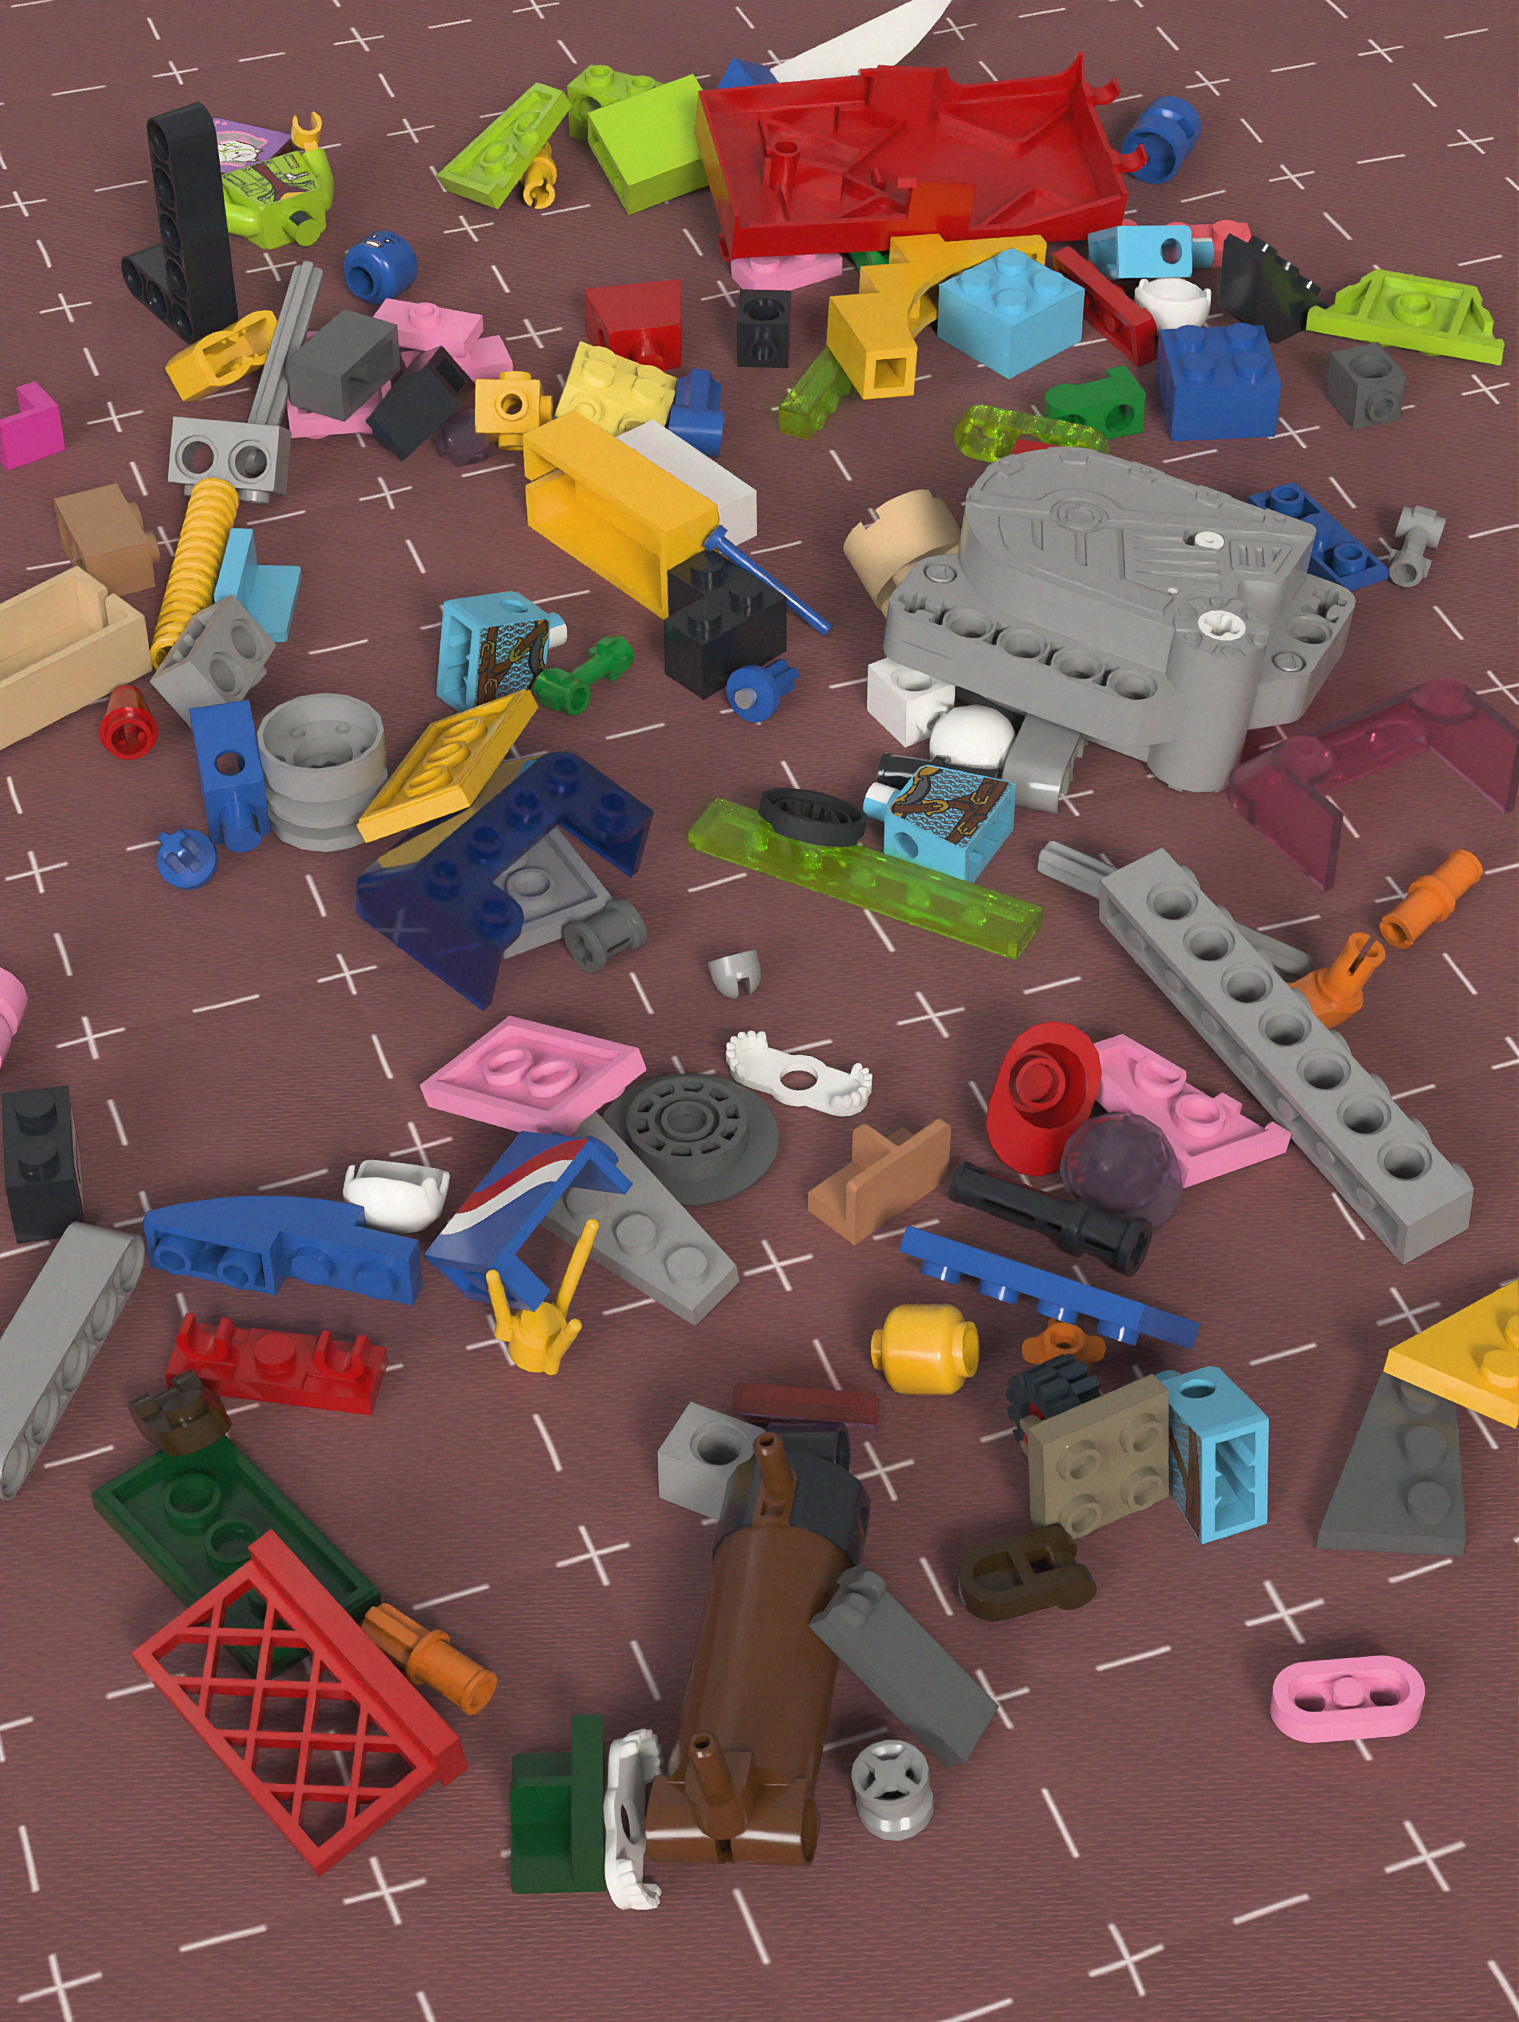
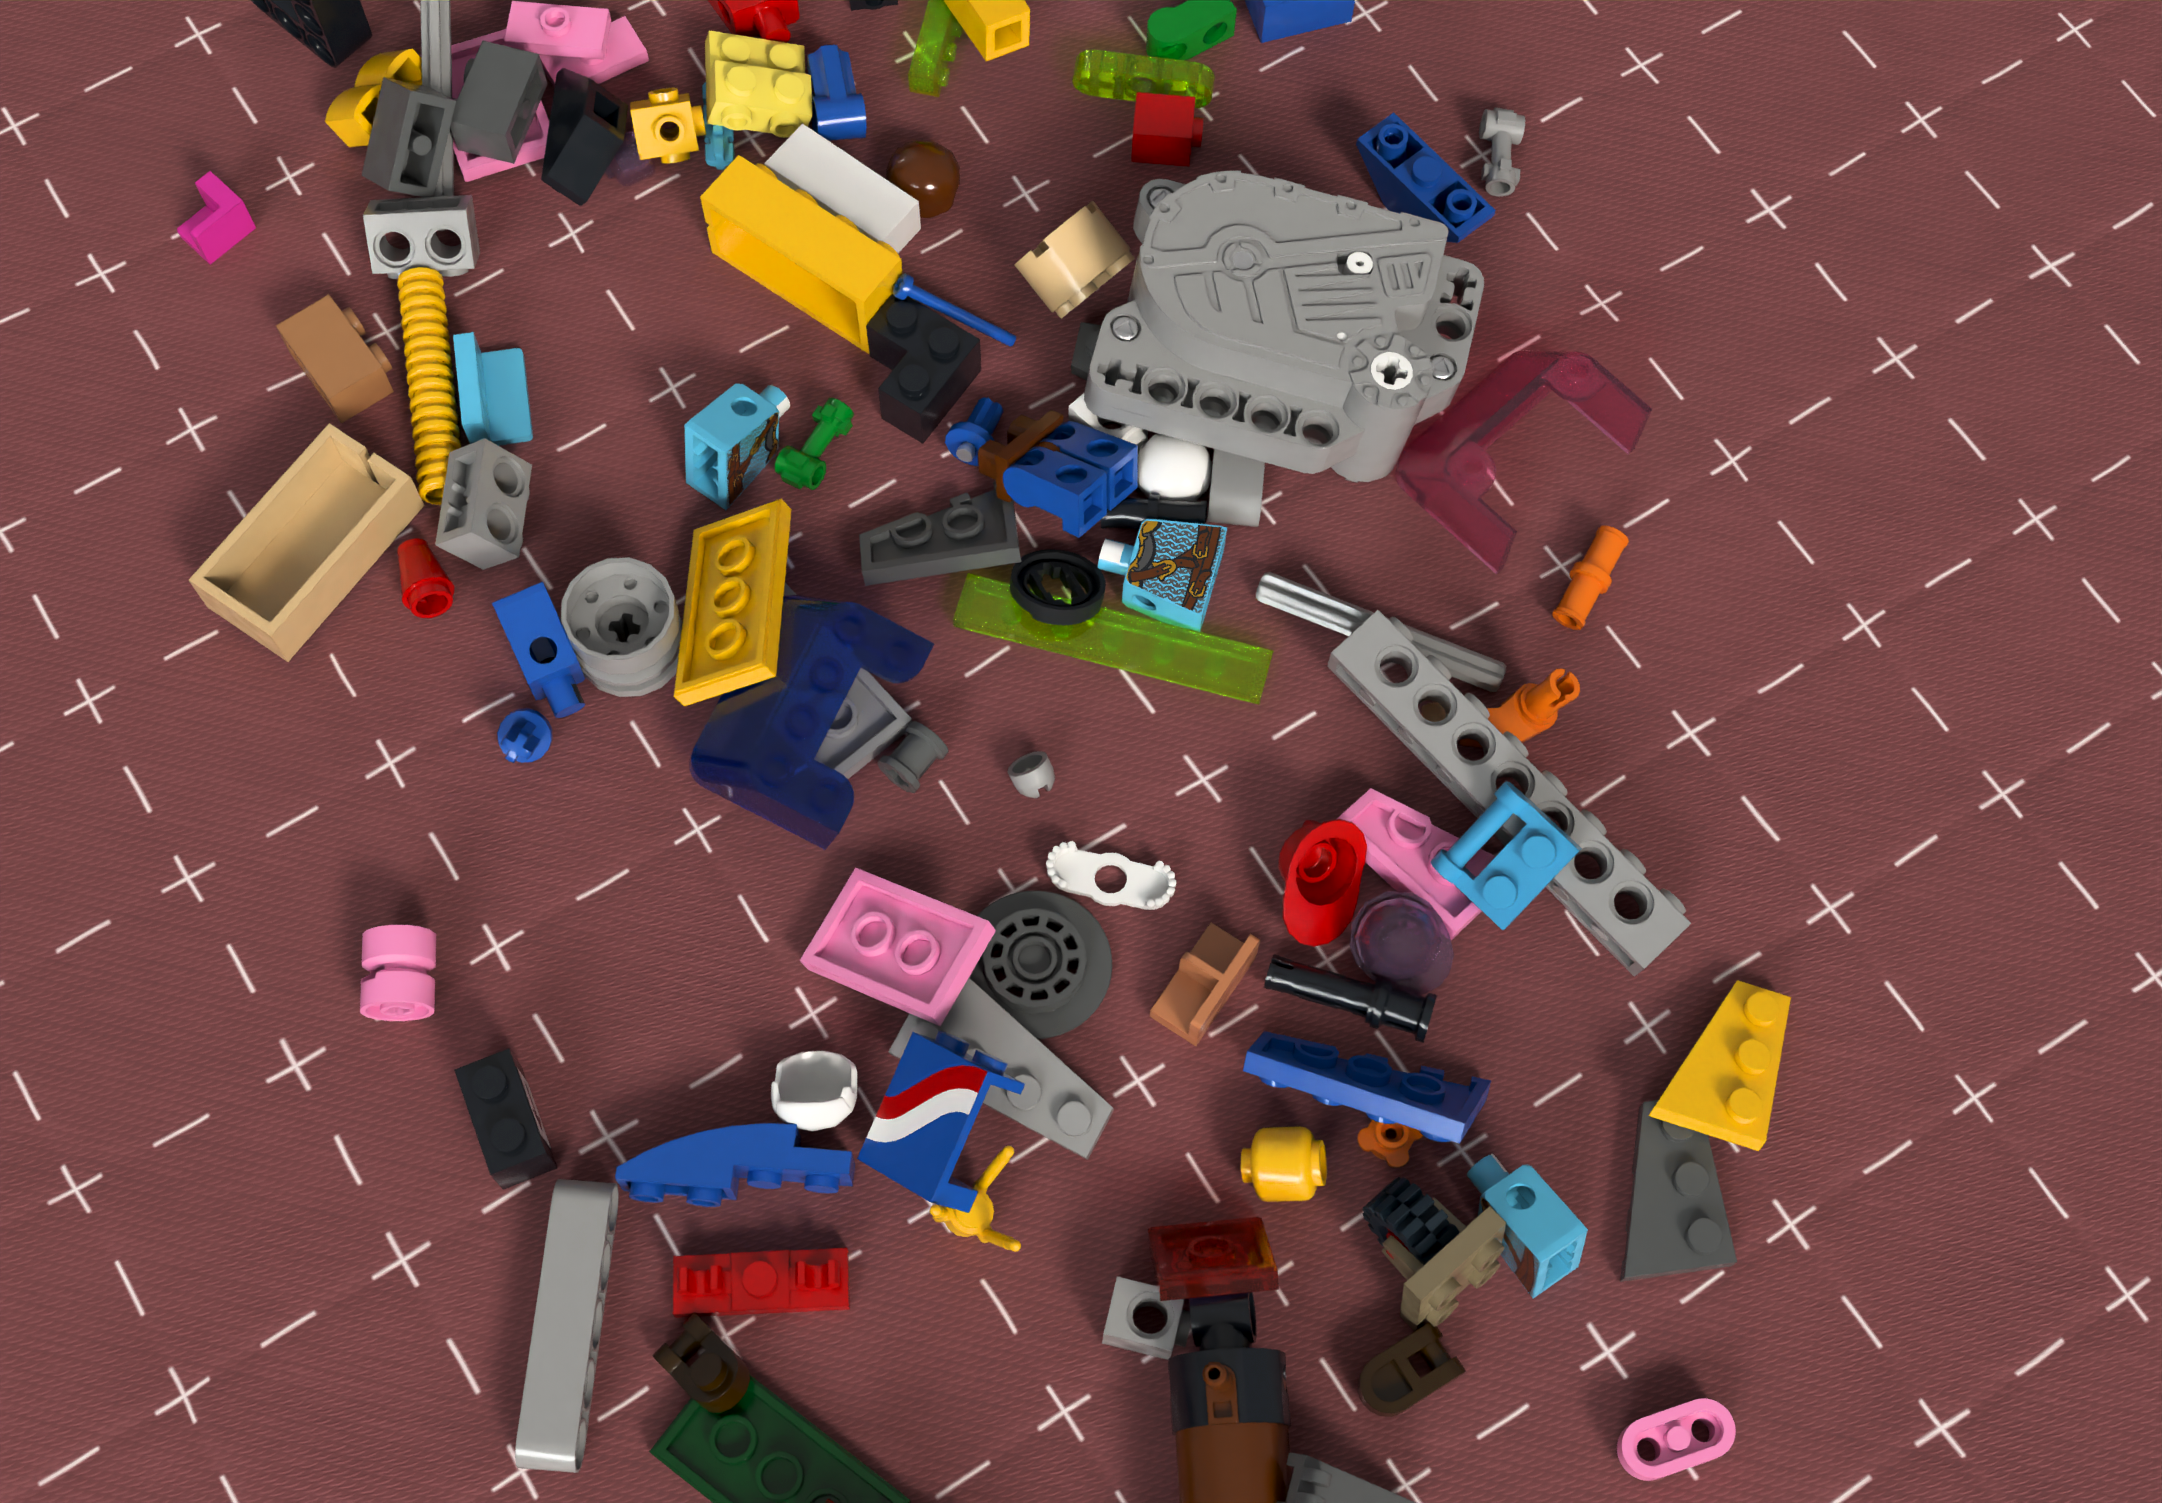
camera: 15 degrees left, 25 degrees up
none -> dark grey brick [362,77,456,197]
none -> dark grey wing [859,481,1021,586]
none -> reddish brown hair [886,140,960,218]
none -> blue hips [978,410,1138,538]
none -> dark azure plate [1430,781,1582,930]

